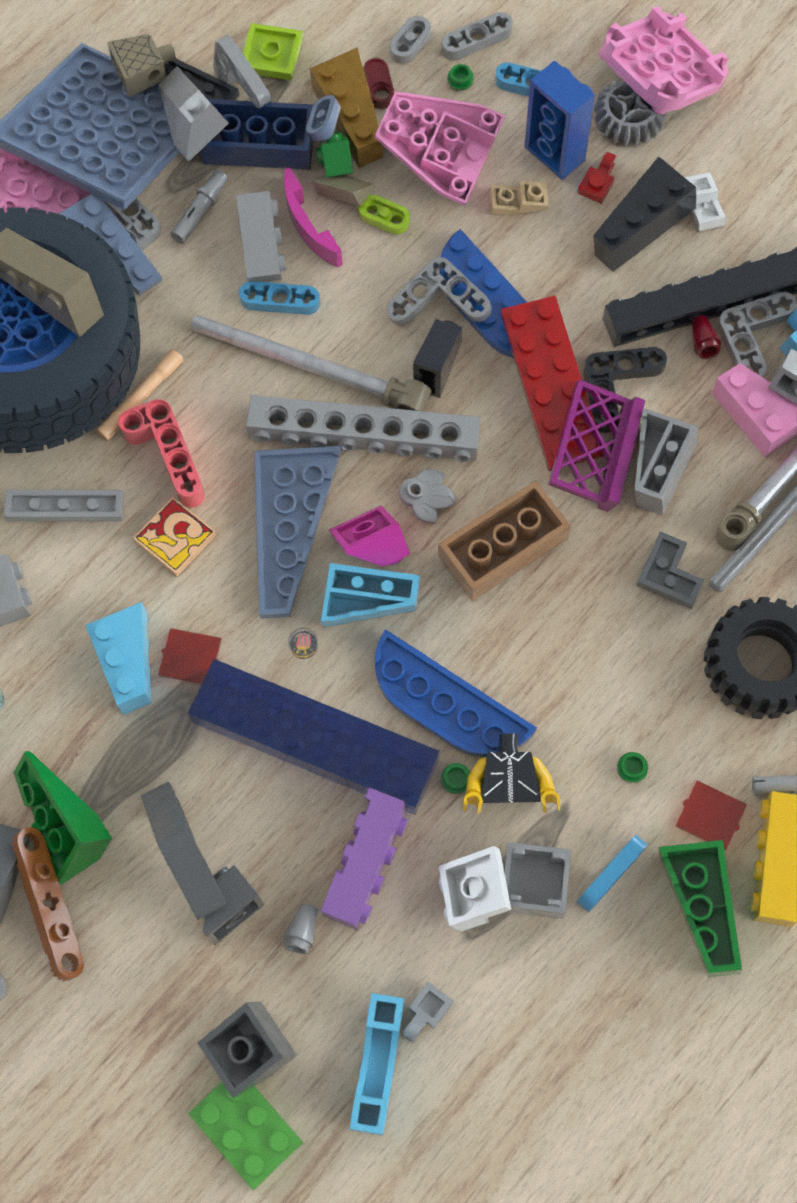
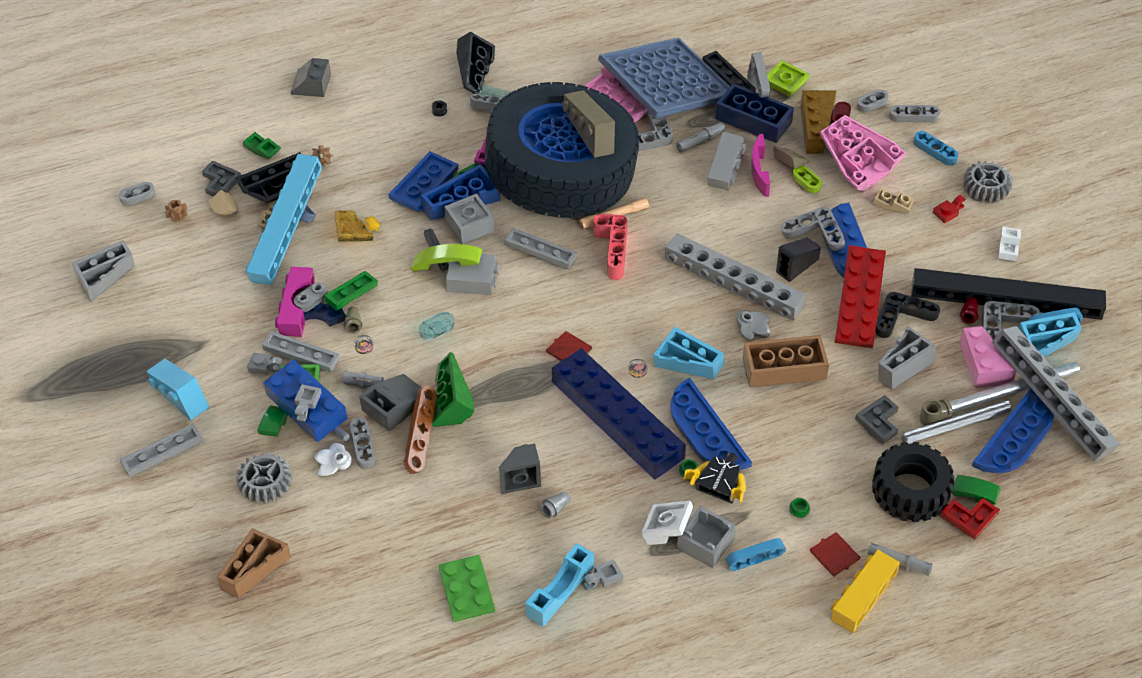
camera: 25 degrees right, 20 degrees down
sand blue wing [58,194,162,296] -> none
medium azure wedge [85,602,152,715] -> none
dark tan torso [107,34,176,97] -> none
tile [133,497,217,577] -> none
dark grey beam [141,781,227,920] -> none
light grey wedge [158,66,229,161] -> none
flat silver piece [191,315,432,411] -> none
dark grey slope [197,1001,297,1098] -> none
dark azure beam [239,281,320,315] -> none
sand blue wing [254,446,342,619] -> none
sand blue plate [306,95,341,141] -> none
green brick [316,132,353,177] -> none
medium lavender wedge [321,788,408,930] -> none
dark pink slope [329,505,410,567] -> none
green plate [447,64,474,91] -> none
blue brick [524,60,595,180] -> none
magenta fence [548,379,646,512] -> none
black wedge [593,156,696,272] -> none
bright pink plate [599,6,729,114] -> none
green wedge [658,840,742,977] -> none

